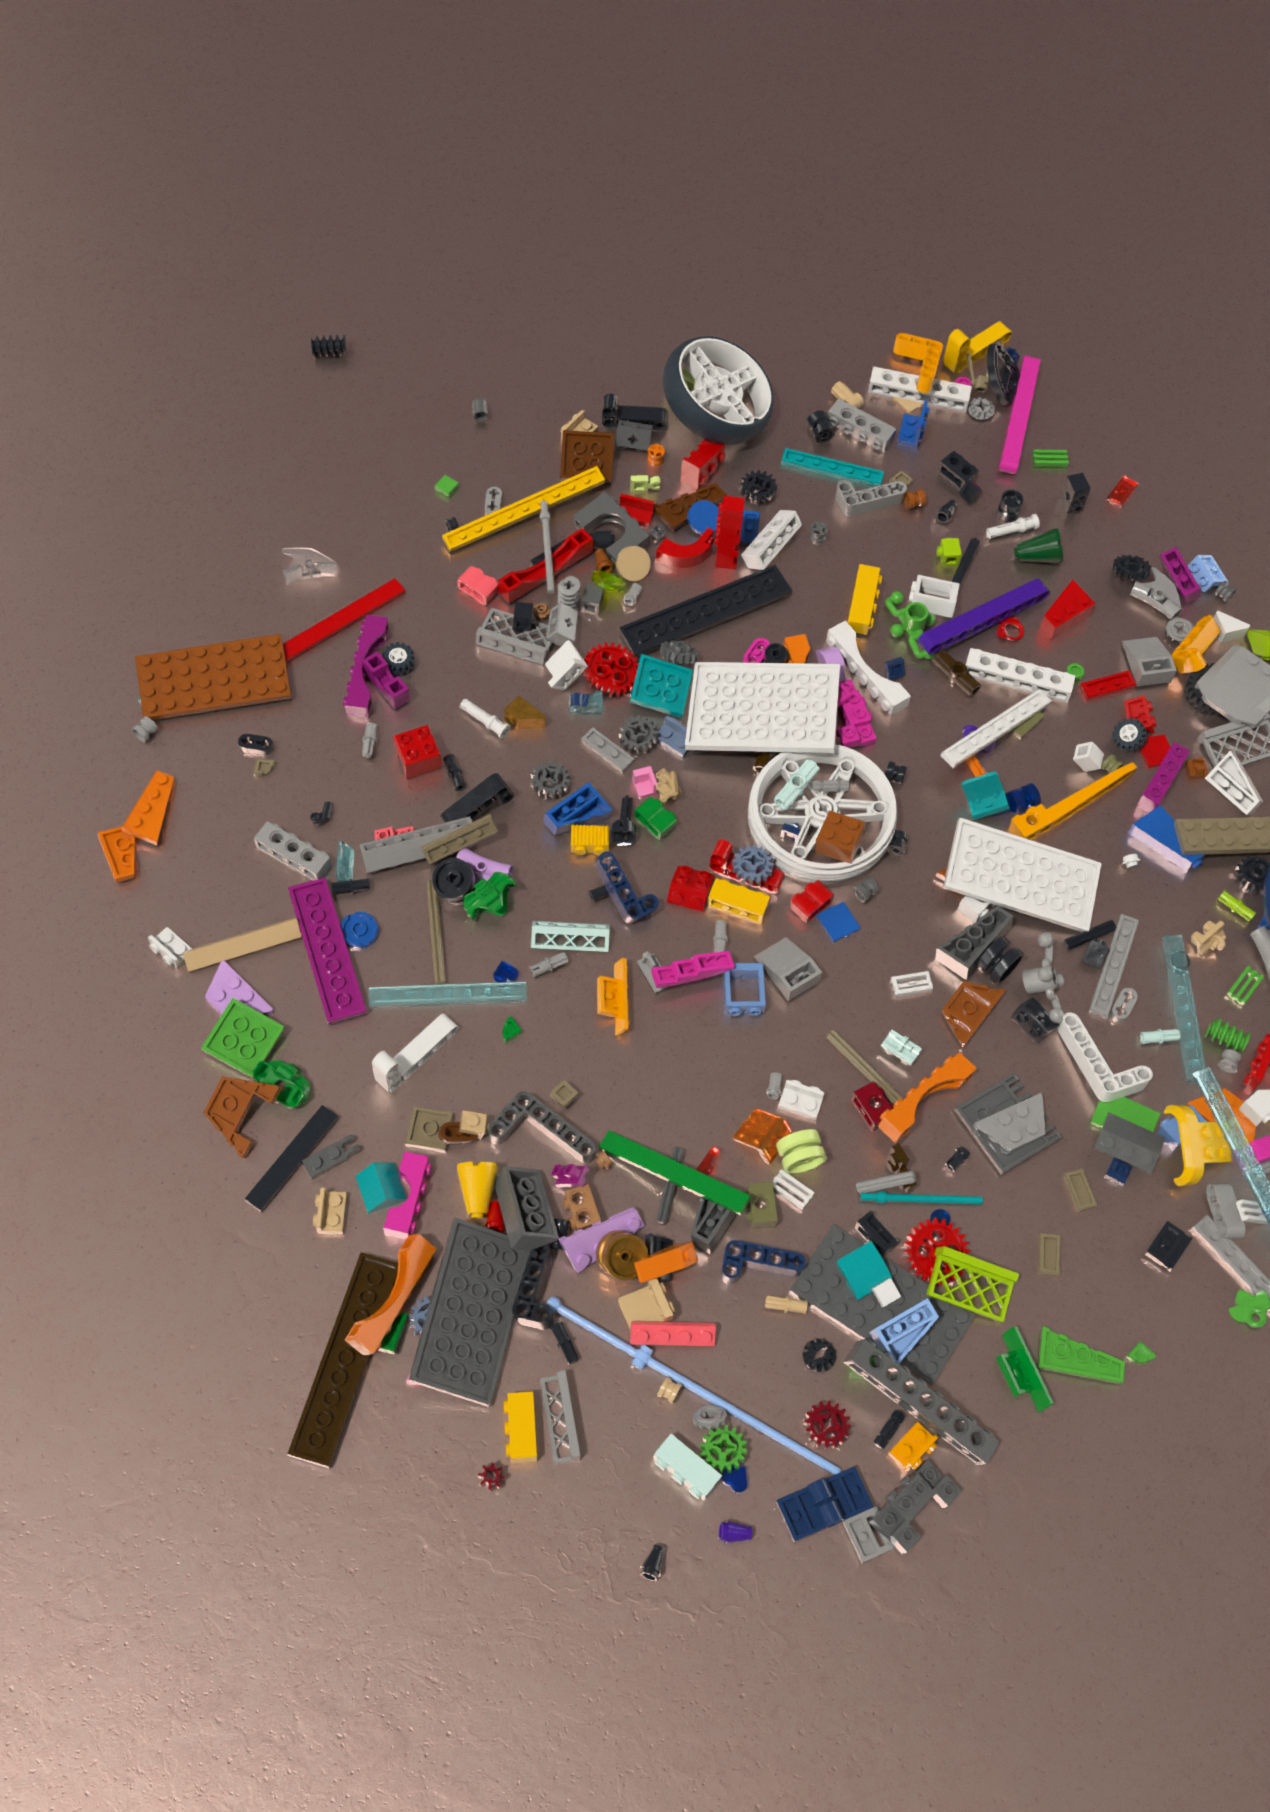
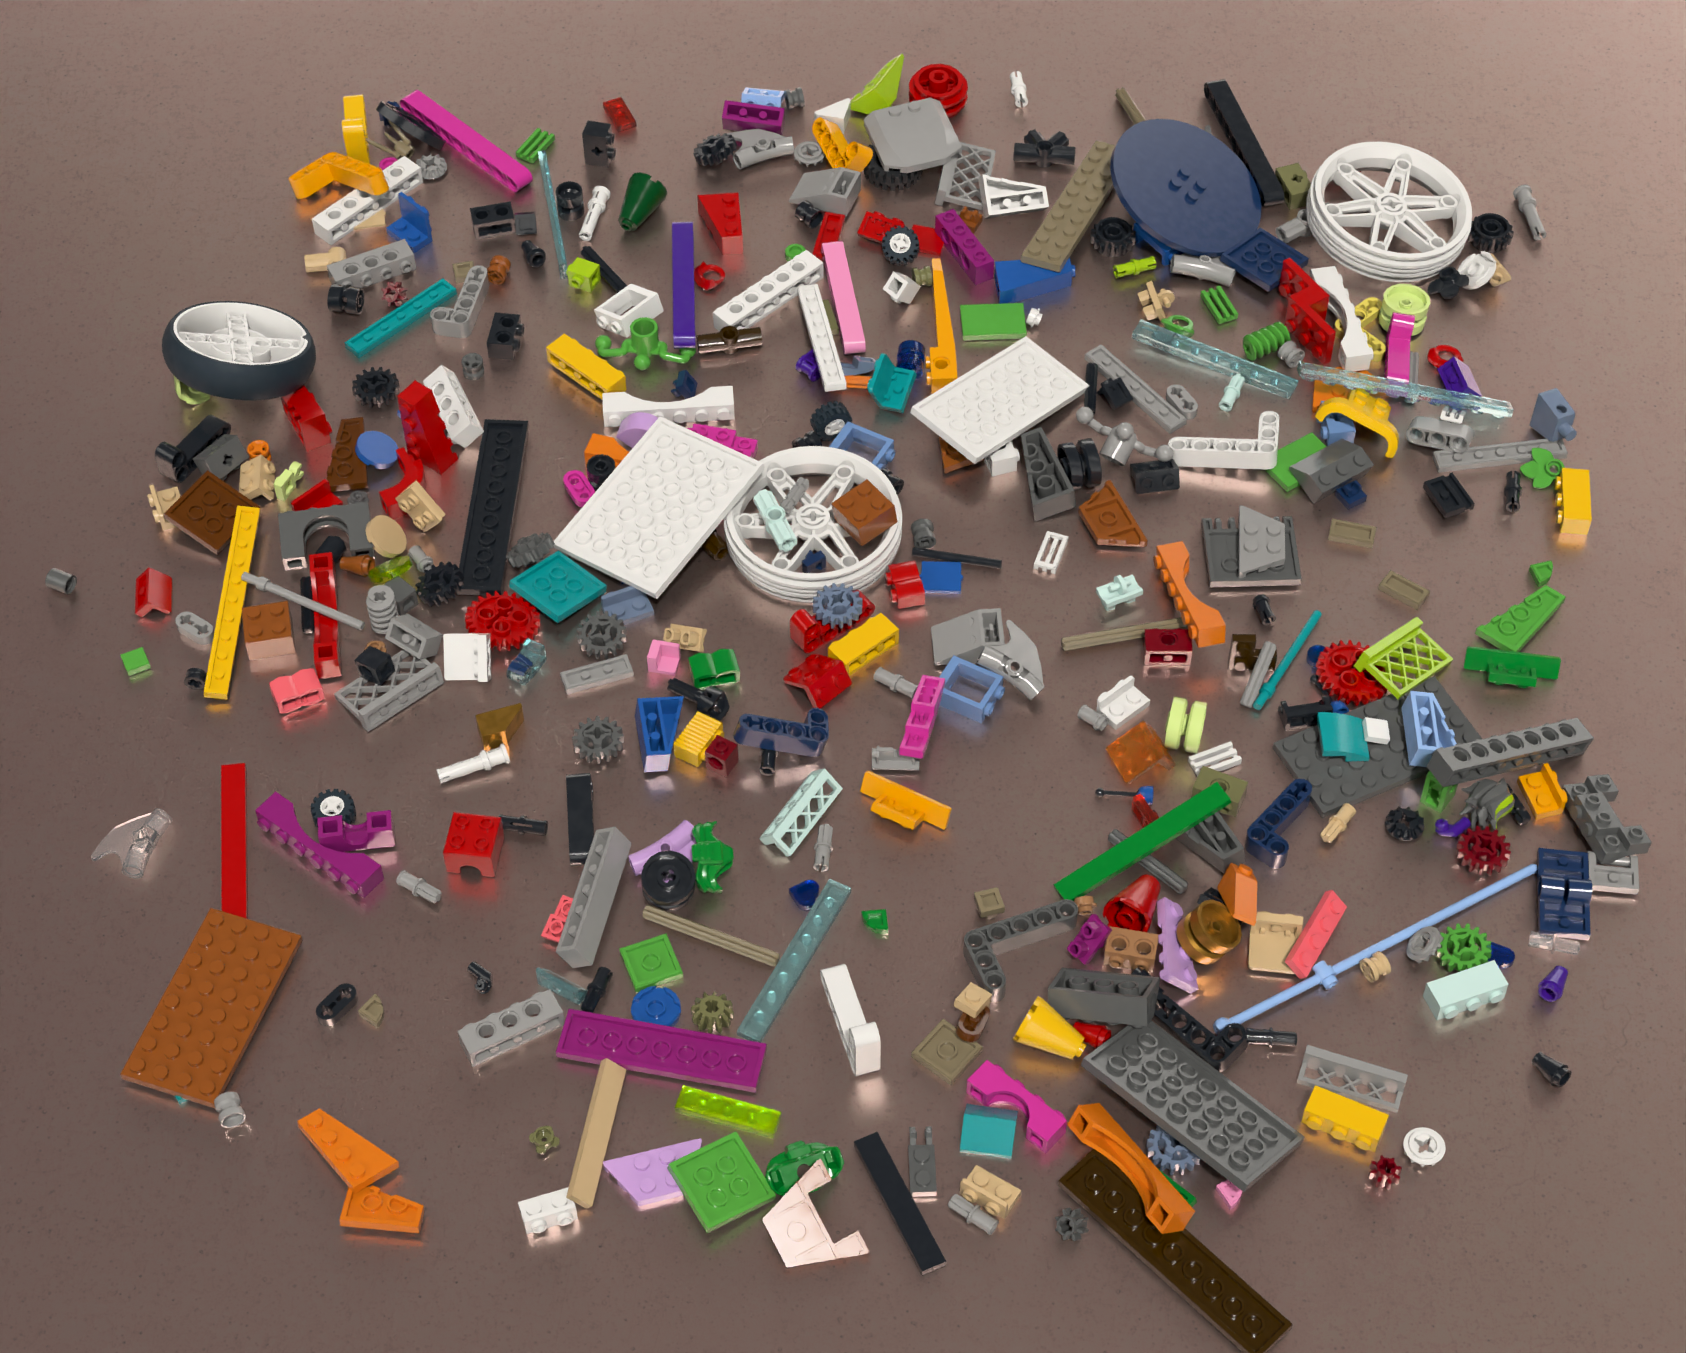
camera: 55 degrees left, 10 degrees down
dark tan tile [421,814,498,865] -> none
none -> red panel [135,567,172,617]
none -> tan bracket [239,455,276,500]
none -> dark orange brick [242,601,296,660]
none -> dark red gear [381,282,408,307]
none -> tan bracket [395,480,445,533]
none -> black gear [415,561,464,607]
none -> black brick [487,312,525,360]
none -> olive plate [529,1126,560,1154]
none -> clear light blue tile [538,150,568,280]
none -> bright green tile [619,933,683,993]
none -> clear neon green plate [675,1085,781,1139]
none -> olive gear [691,990,734,1034]
none -> dark red brick [705,735,739,777]
none -> black wheel [795,201,824,229]
none -> black wheel [810,401,852,441]
none -> bright pink beam [821,241,866,355]
none -> medium blue window [829,421,896,470]
none -> sand blue slope [840,356,876,376]
none -> black bar [912,547,1002,569]
none -> light grey axle [948,1194,999,1235]
none -> bright green tile [960,303,1027,341]
none -> light grey pin [977,620,1045,701]
none -> dark grey gear [1055,1207,1089,1241]
none -> hinge [1095,786,1154,805]
none -> red cone [1103,874,1161,932]
none -> bright green piece [1161,315,1194,337]
none -> hinge [1310,675,1349,714]
none -> white gear [1402,1127,1446,1167]
none -> dark purple arm [1435,817,1471,838]
none -> dark grey hair [1459,778,1515,830]
none -> black pin [1504,471,1522,512]
none -> clear axle [1528,931,1580,955]
none -> yellow brick [1555,468,1592,535]

